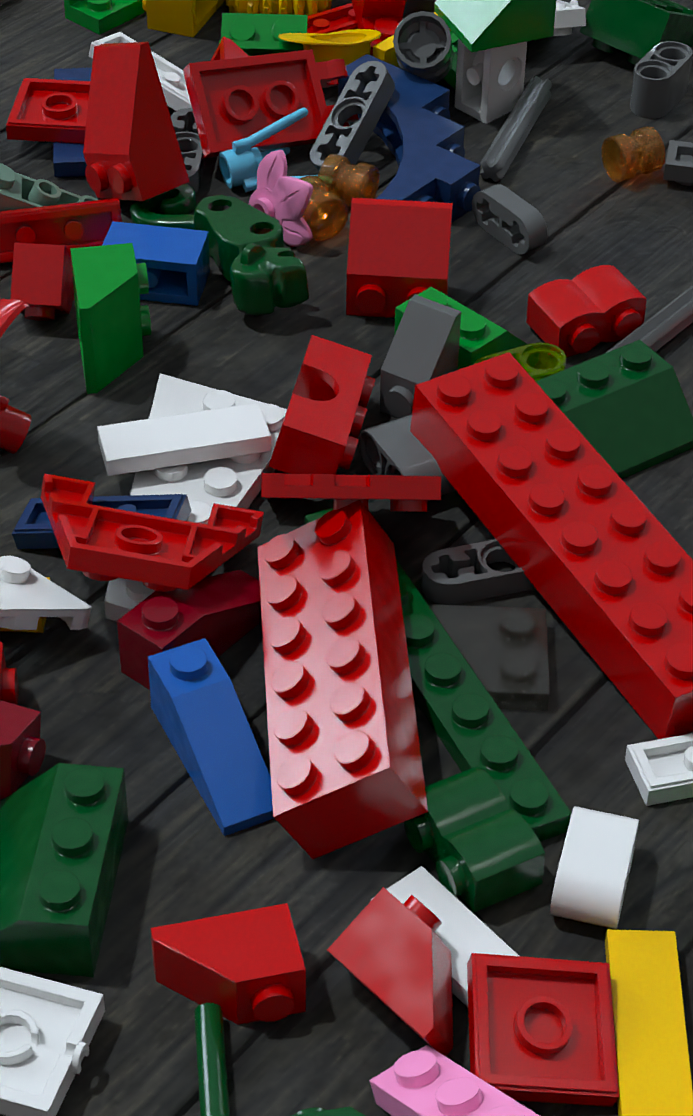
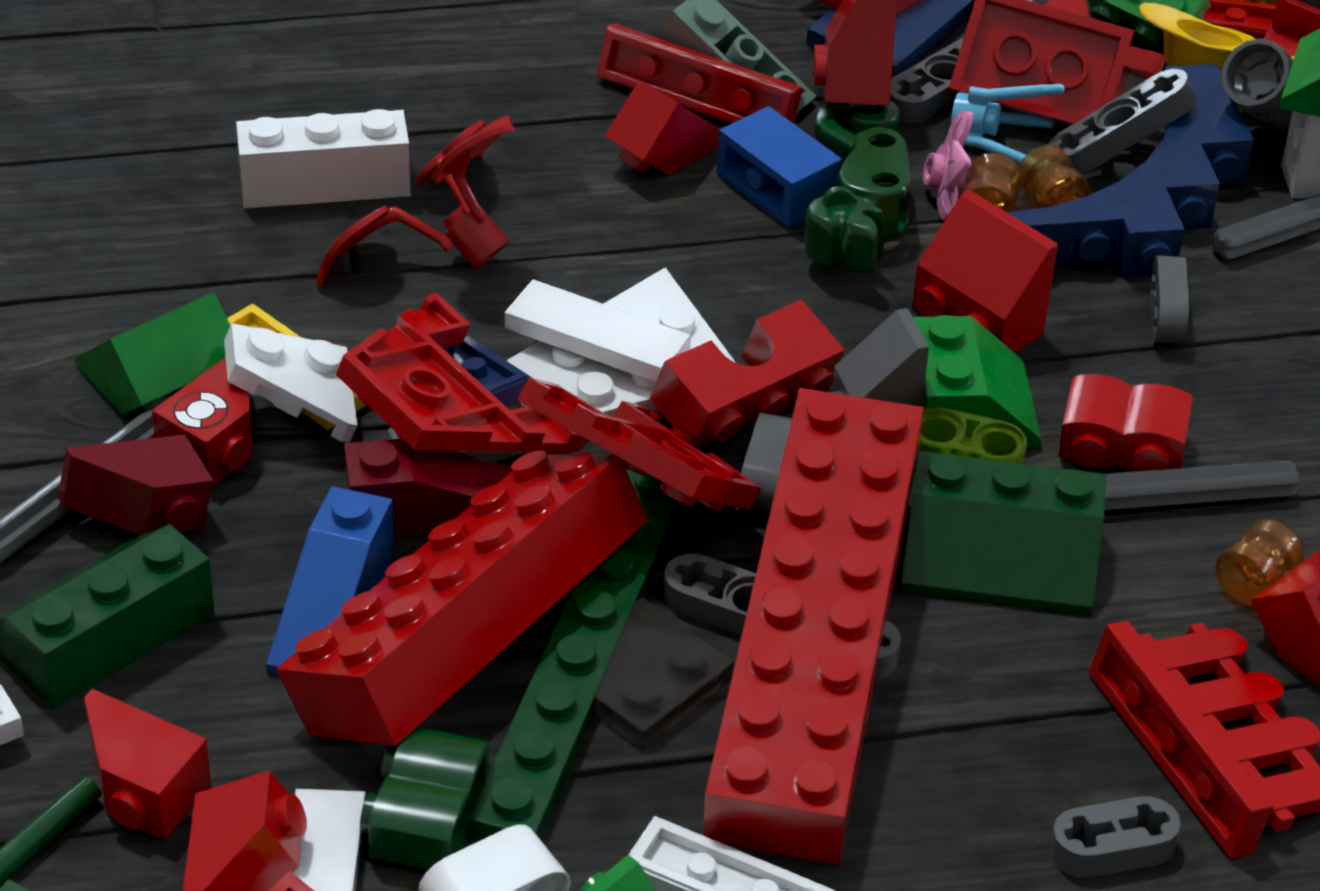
camera: 40 degrees right, 0 degrees up
green slope [70,243,151,394] -> none

